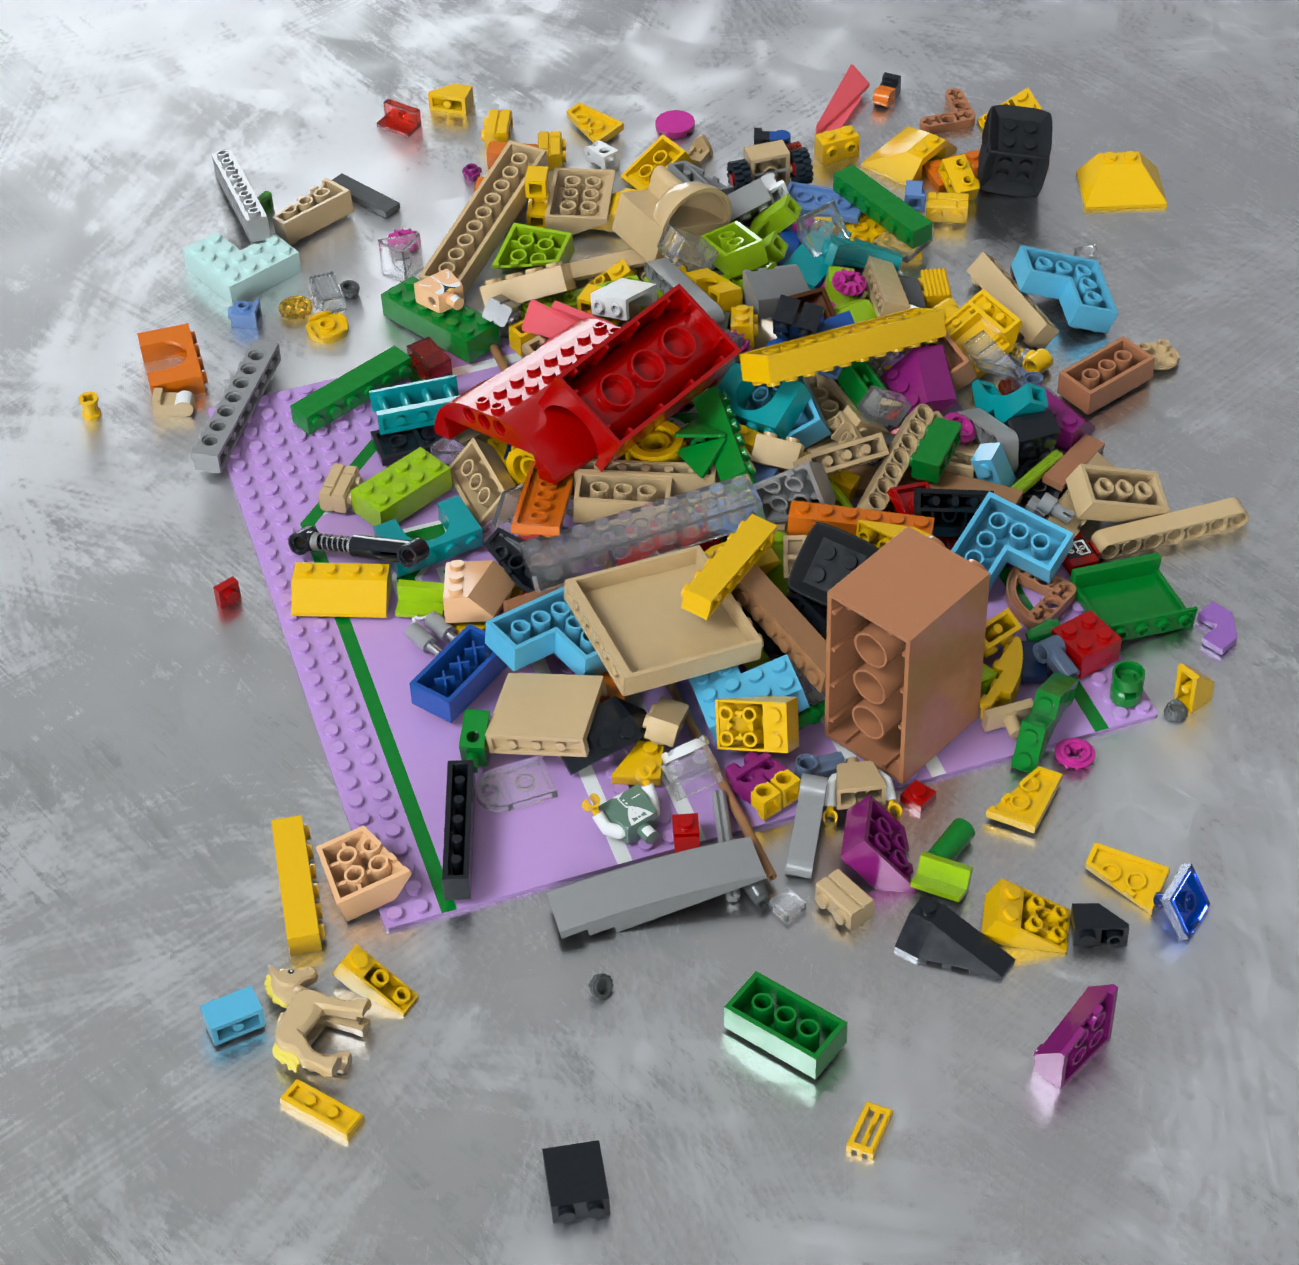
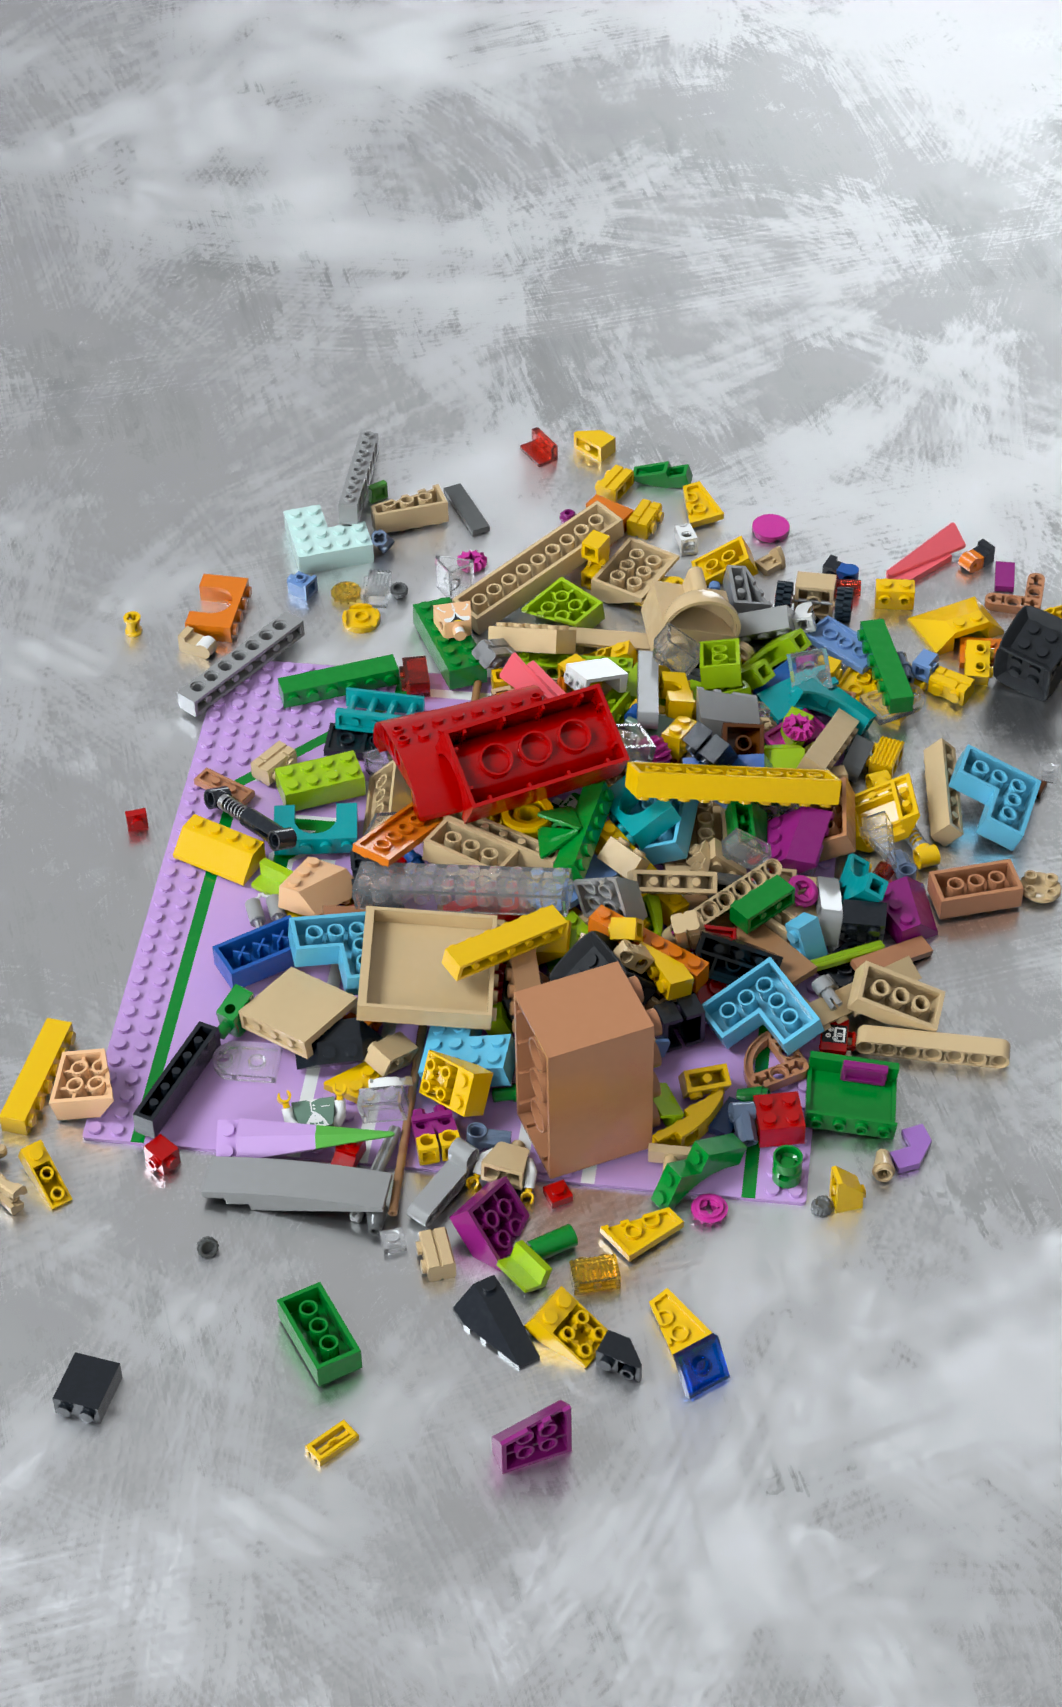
camera: 25 degrees right, 0 degrees up
none -> red brick [143,1134,181,1175]
none -> nougat tile [194,767,255,805]
none -> lavender plate [216,1118,395,1159]
none -> sand blue piece [371,529,395,554]
none -> clear yellow brick [569,1253,621,1295]
none -> yellow brick [608,917,644,942]
none -> tan leg [612,939,655,974]
none -> green slope [633,461,693,488]
none -> tan brick [670,909,705,951]
none -> magenta tile [840,1060,888,1086]
none -> tan cone [872,1149,895,1182]
none -> magenta tile [994,561,1015,592]

